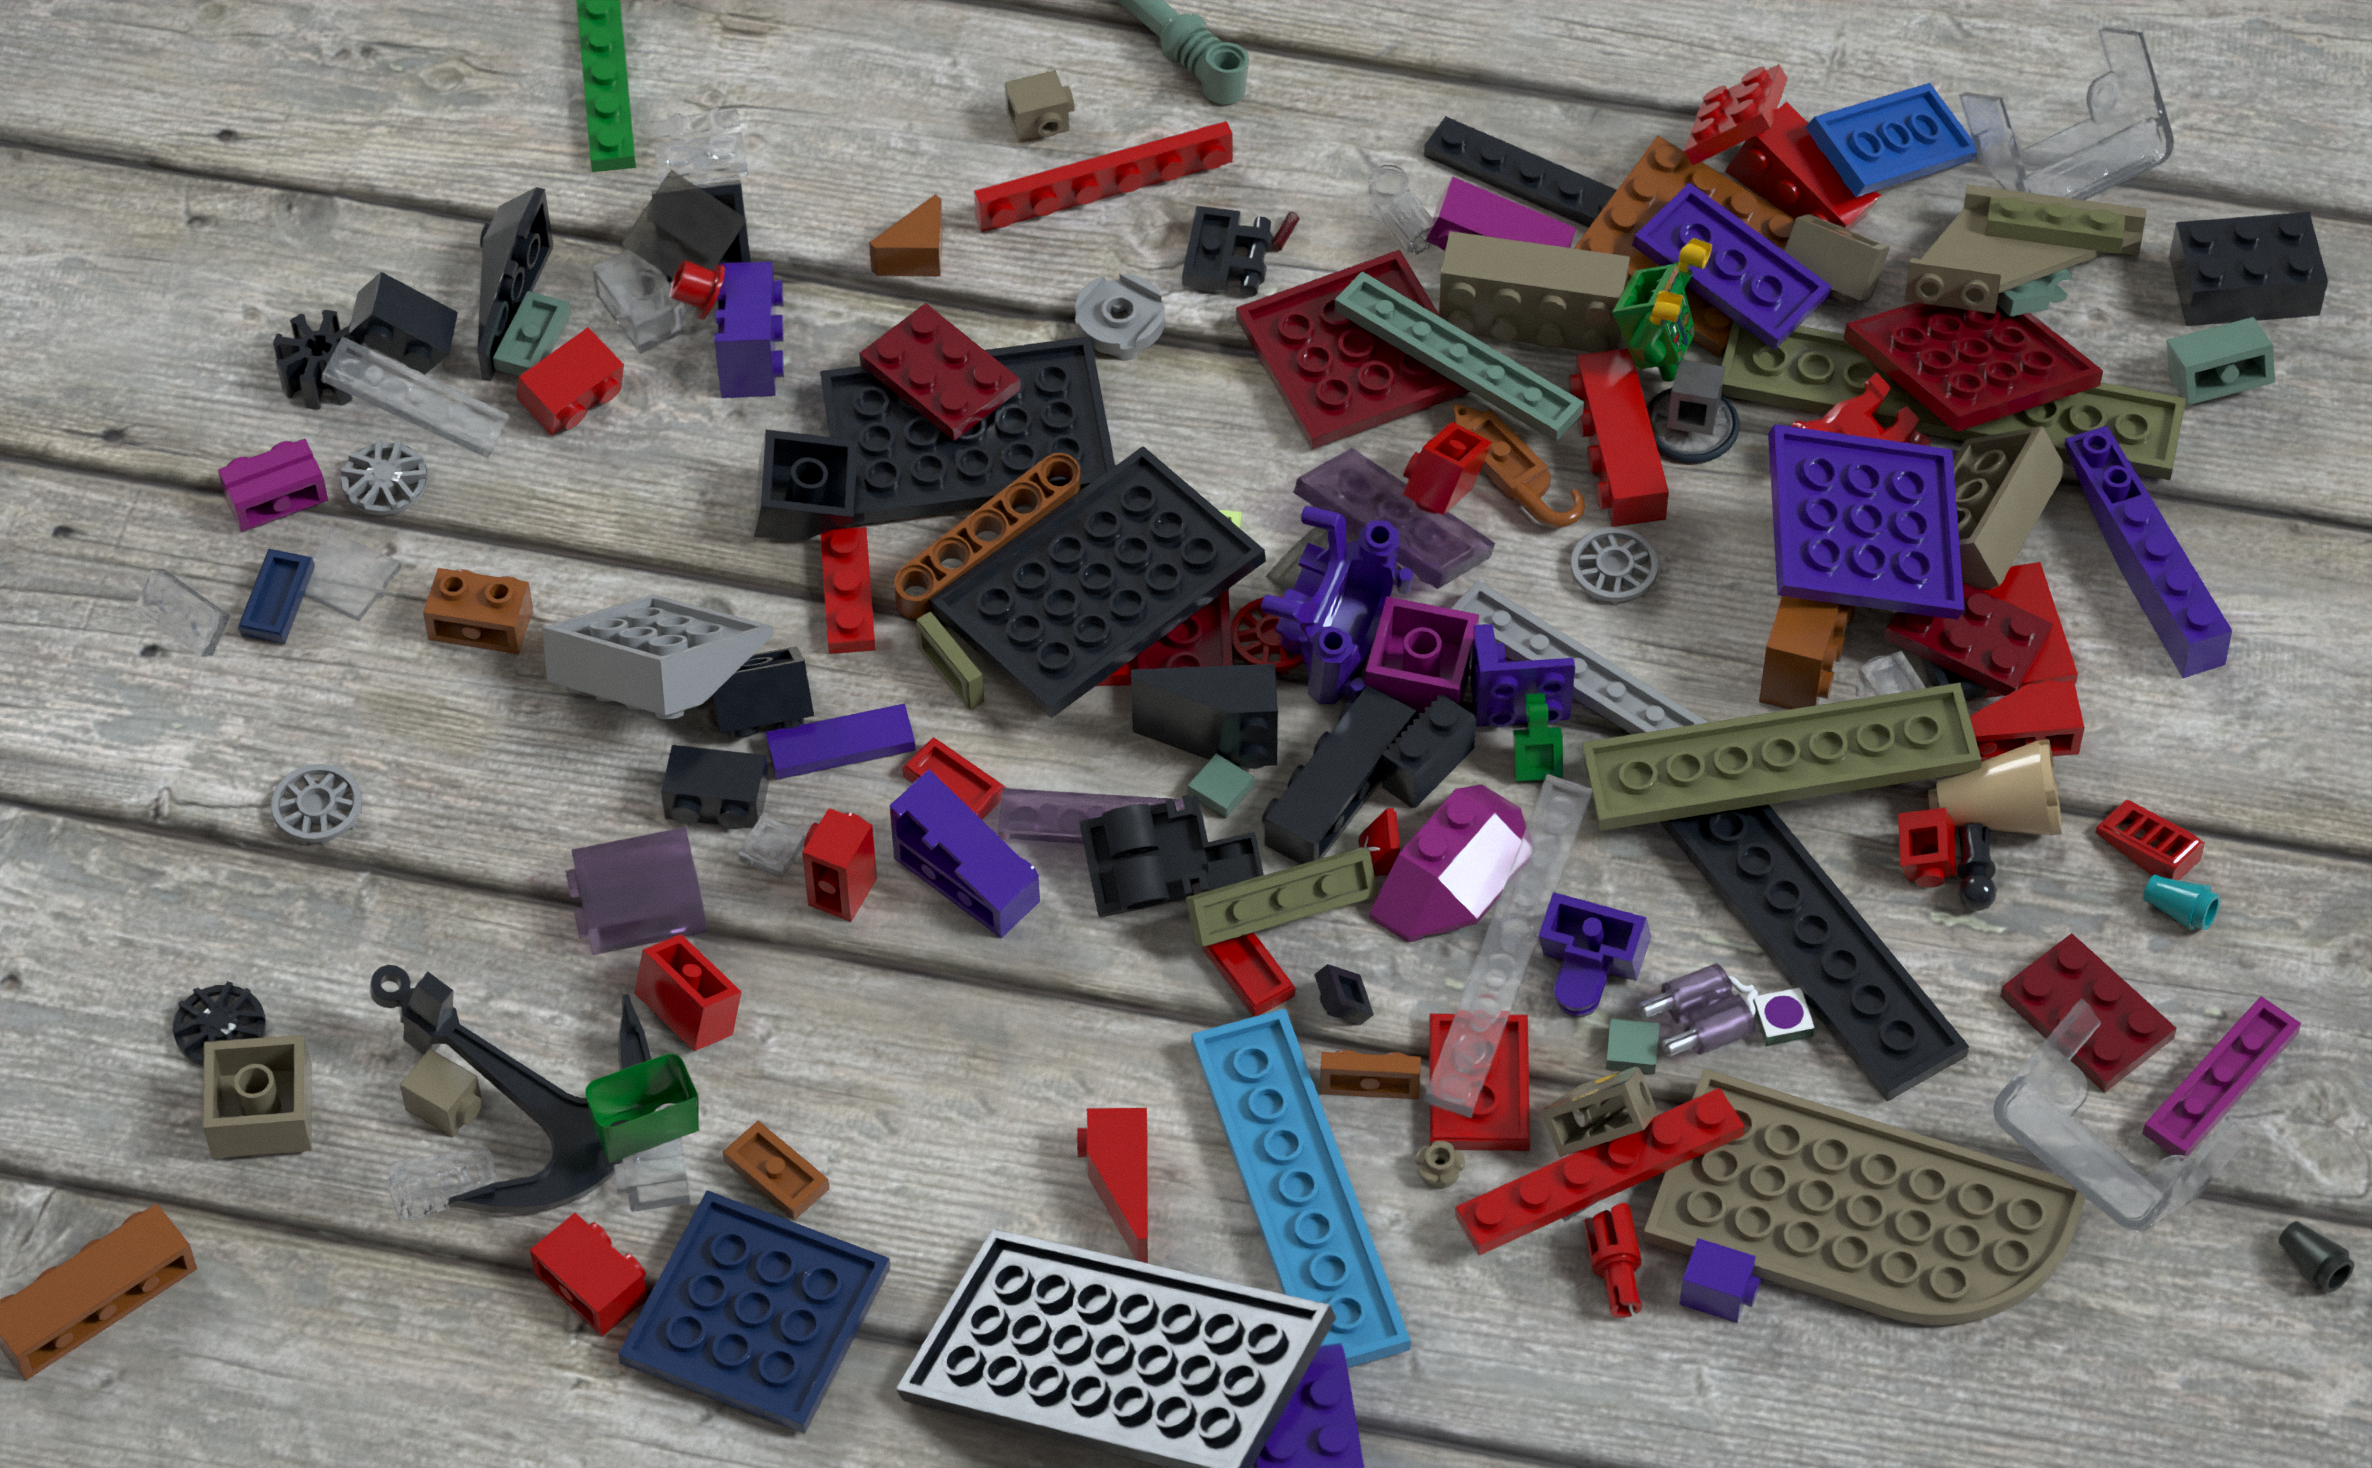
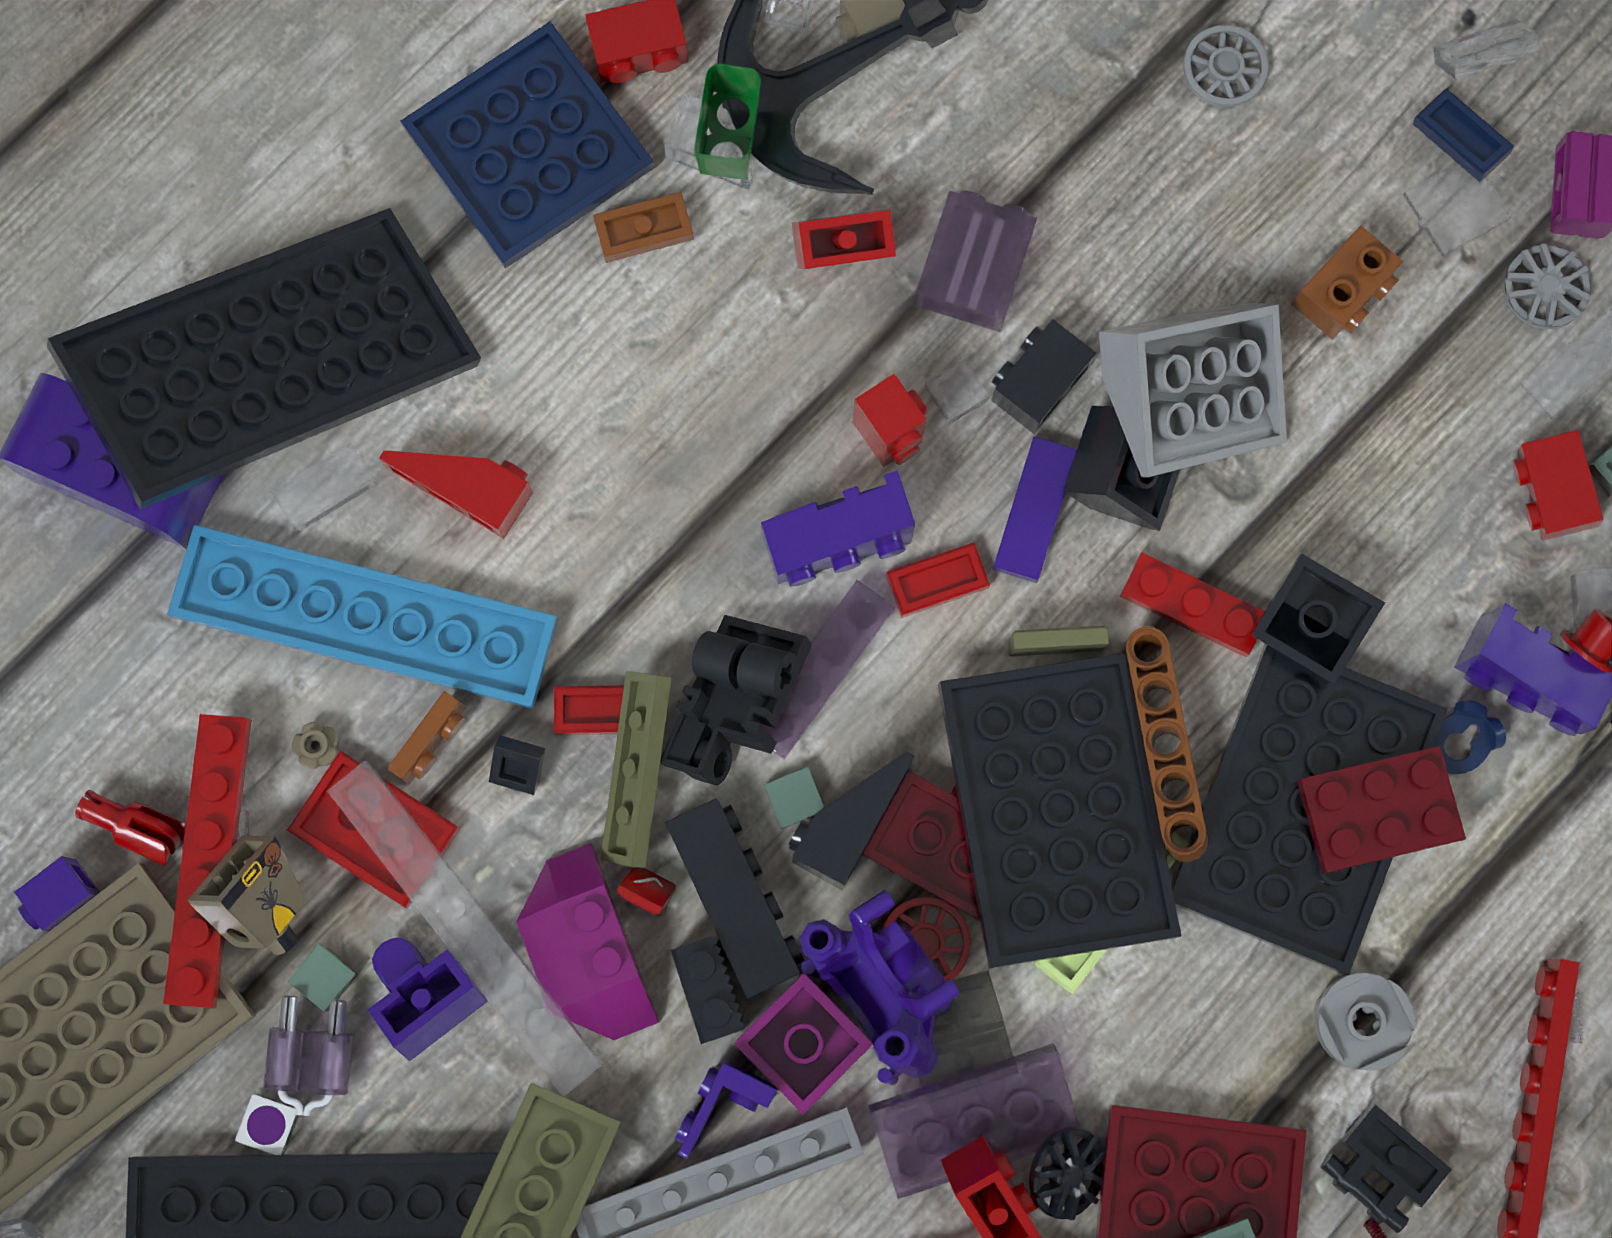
camera: 120 degrees right, 25 degrees up
dark orange slope [869,194,943,277] -> none
green plate [1513,693,1564,781] -> none
none -> black wheel [1029,1127,1107,1221]
none -> dark blue piece [1434,700,1506,774]

